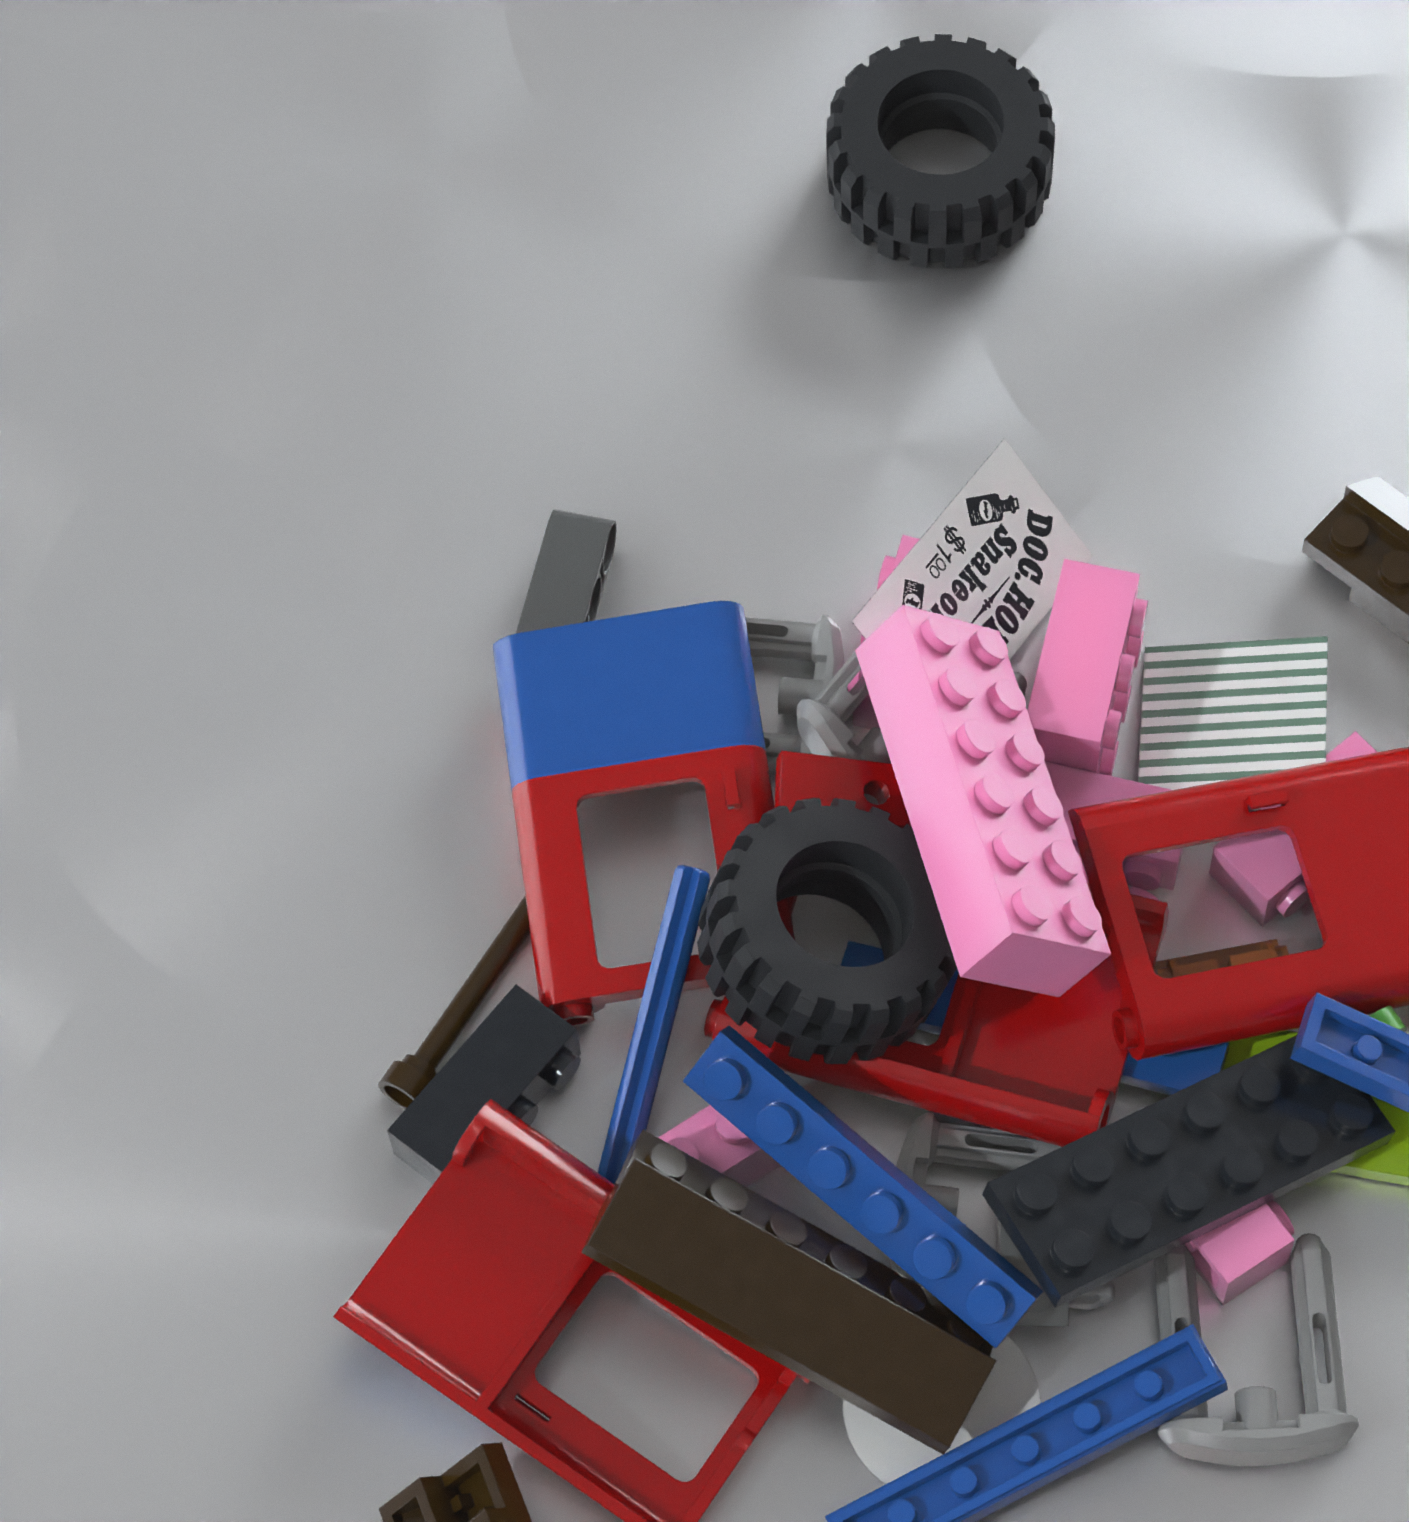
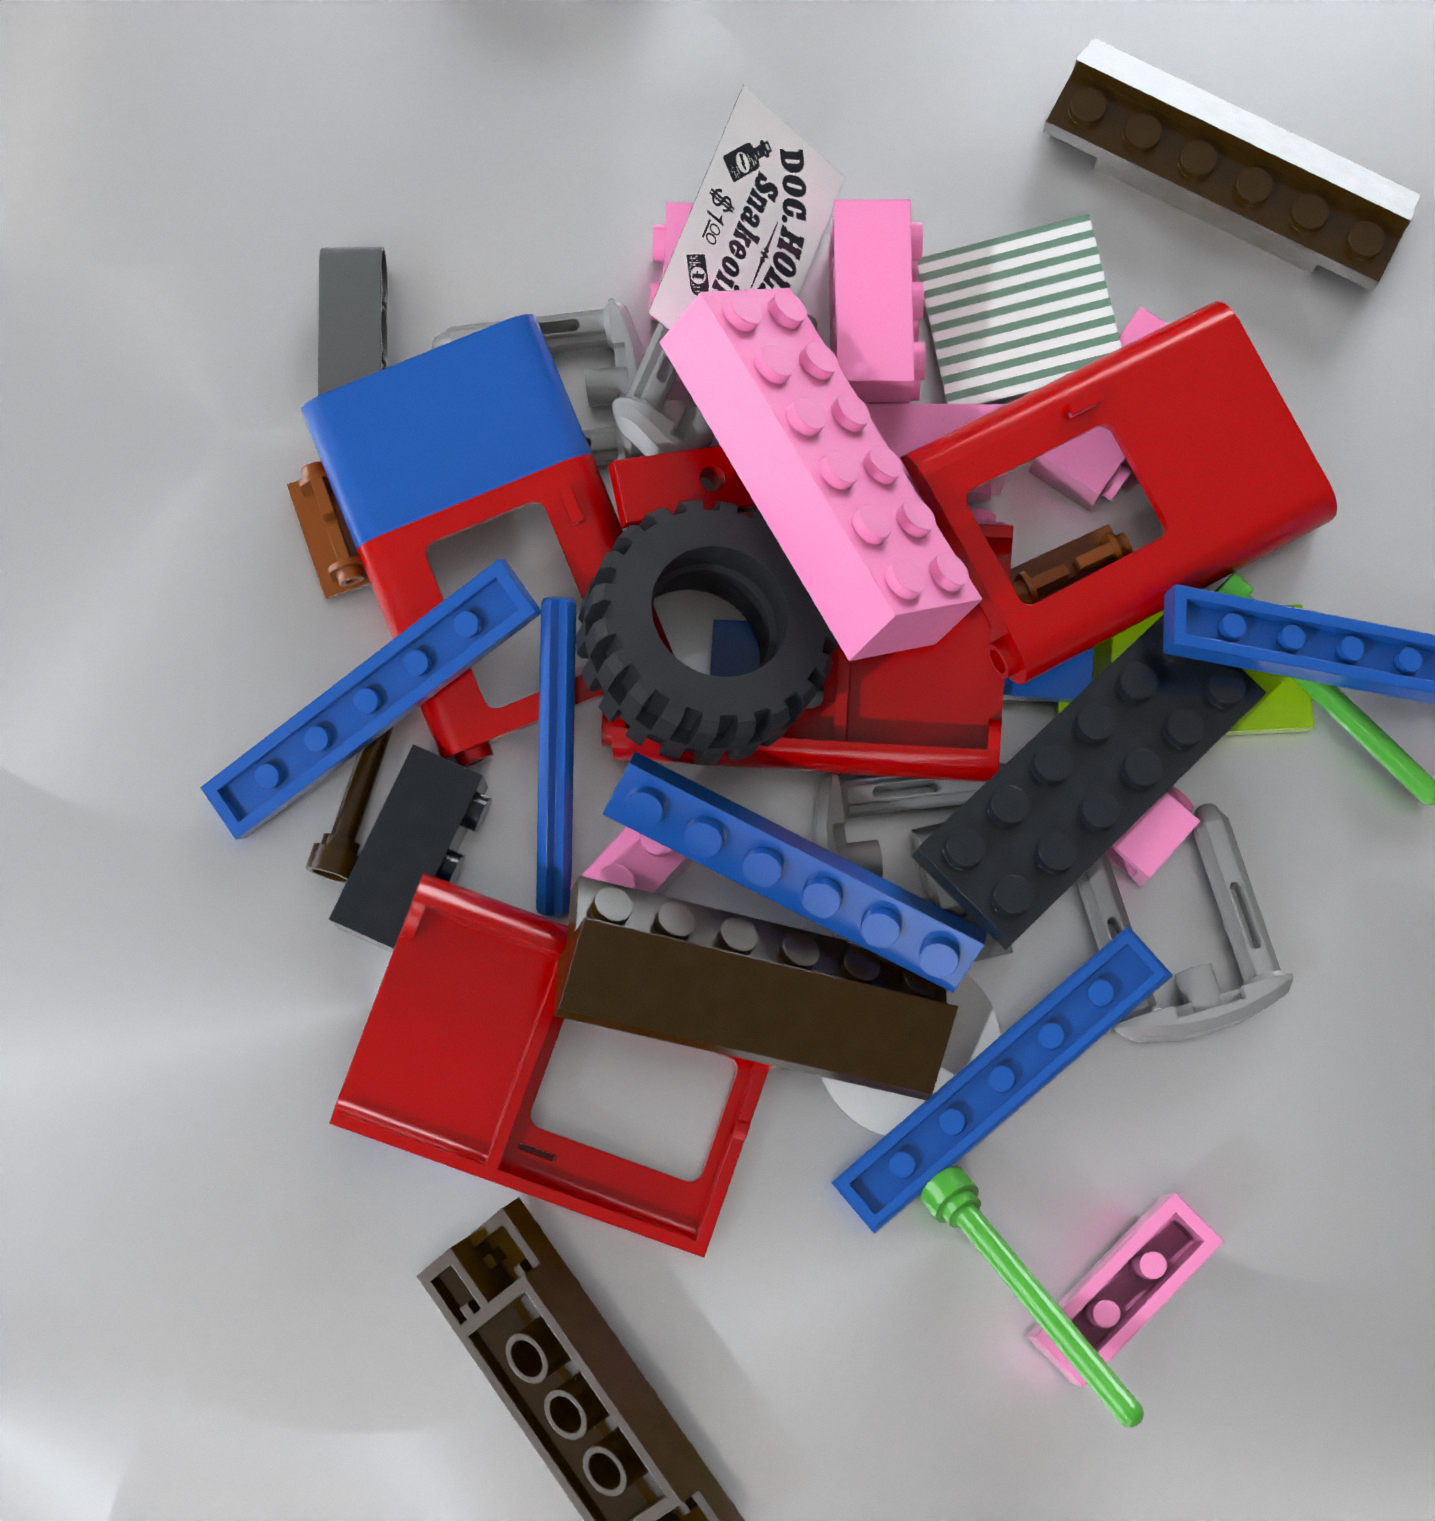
camera: 20 degrees left, 15 degrees up
none -> blue plate [200,559,541,840]
none -> dark orange hinge [287,461,371,600]

